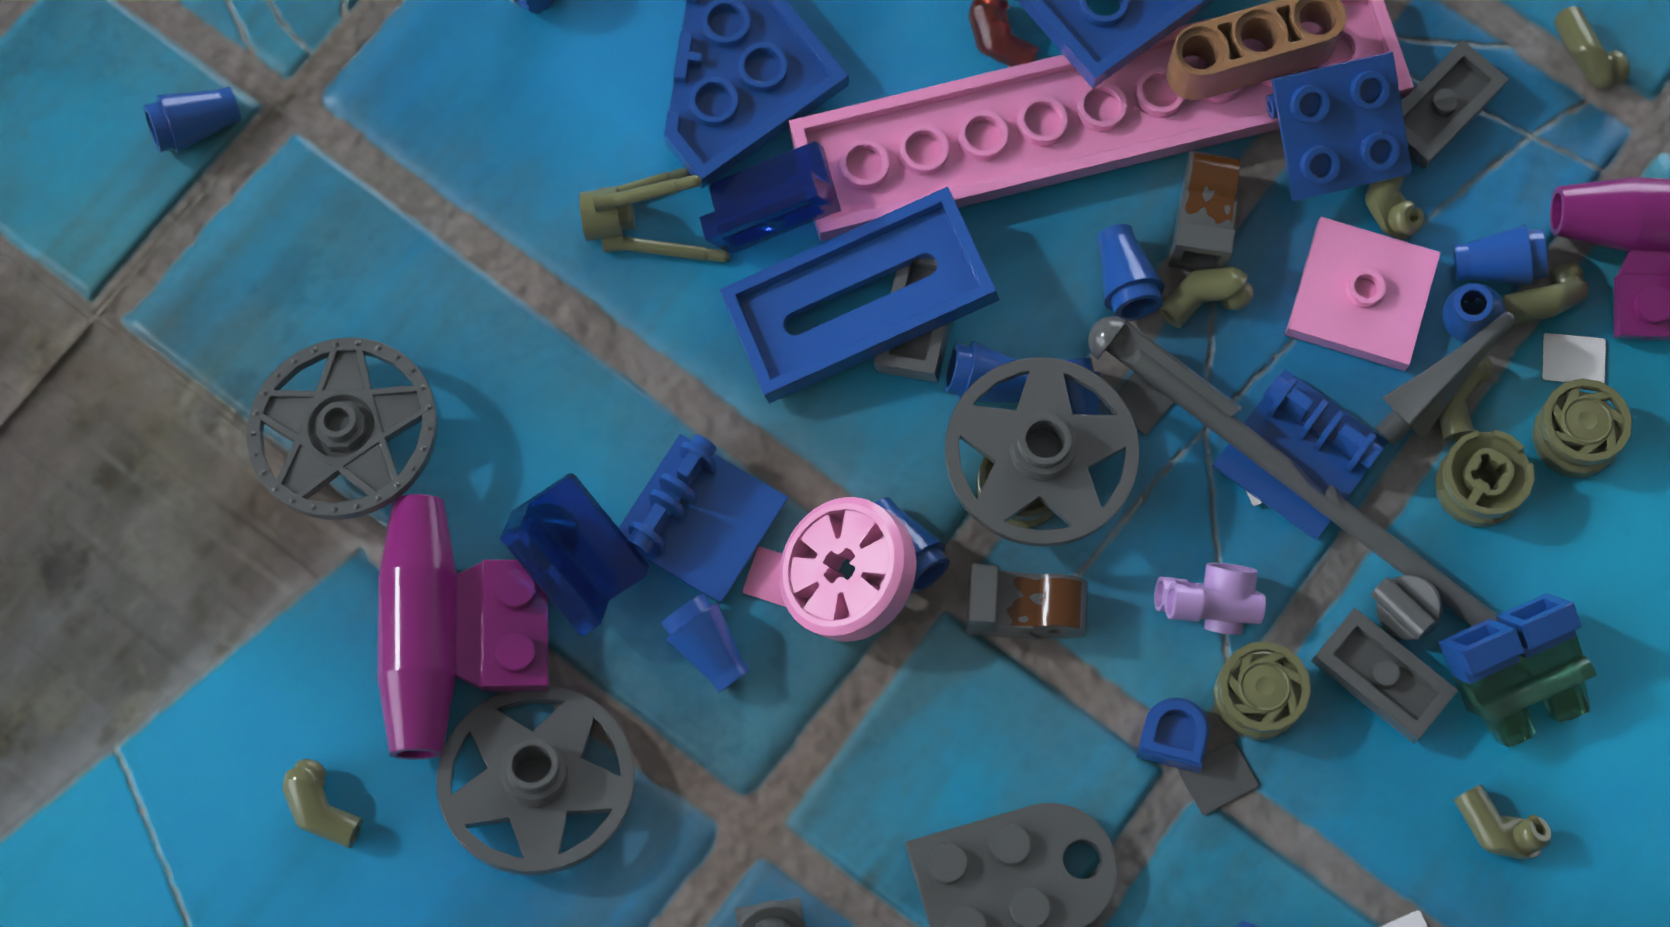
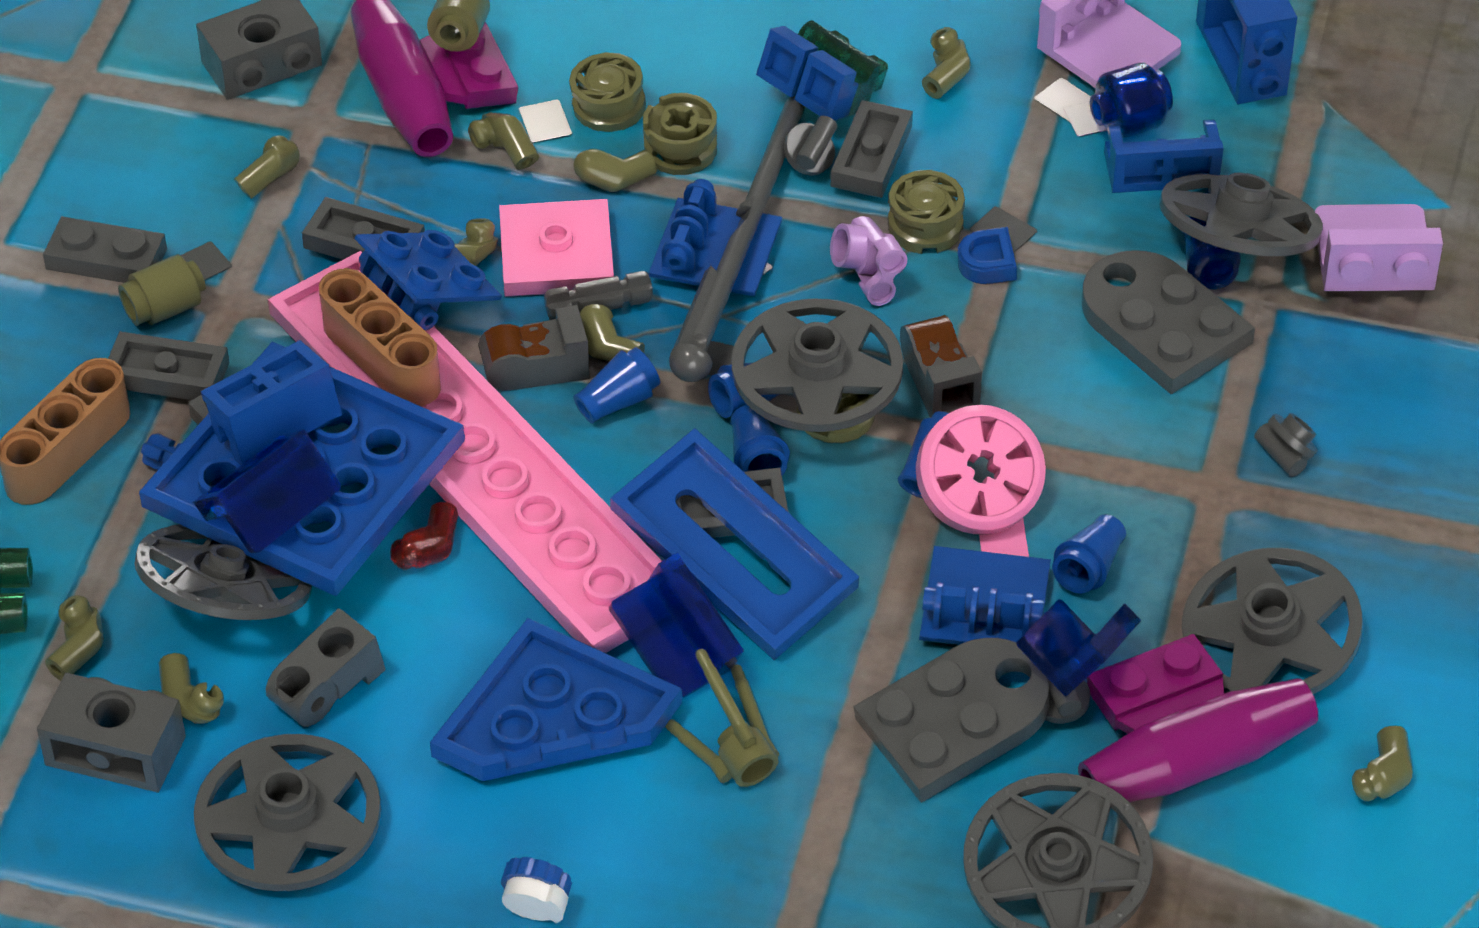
camera: 110 degrees left, 25 degrees down
dark grey piece [1375,312,1515,445] -> none
blue cone [1442,283,1506,343] -> none
blue cone [1453,224,1548,286] -> none
none -> dark grey axle [544,271,653,320]
none -> dark grey plate [853,638,1050,803]

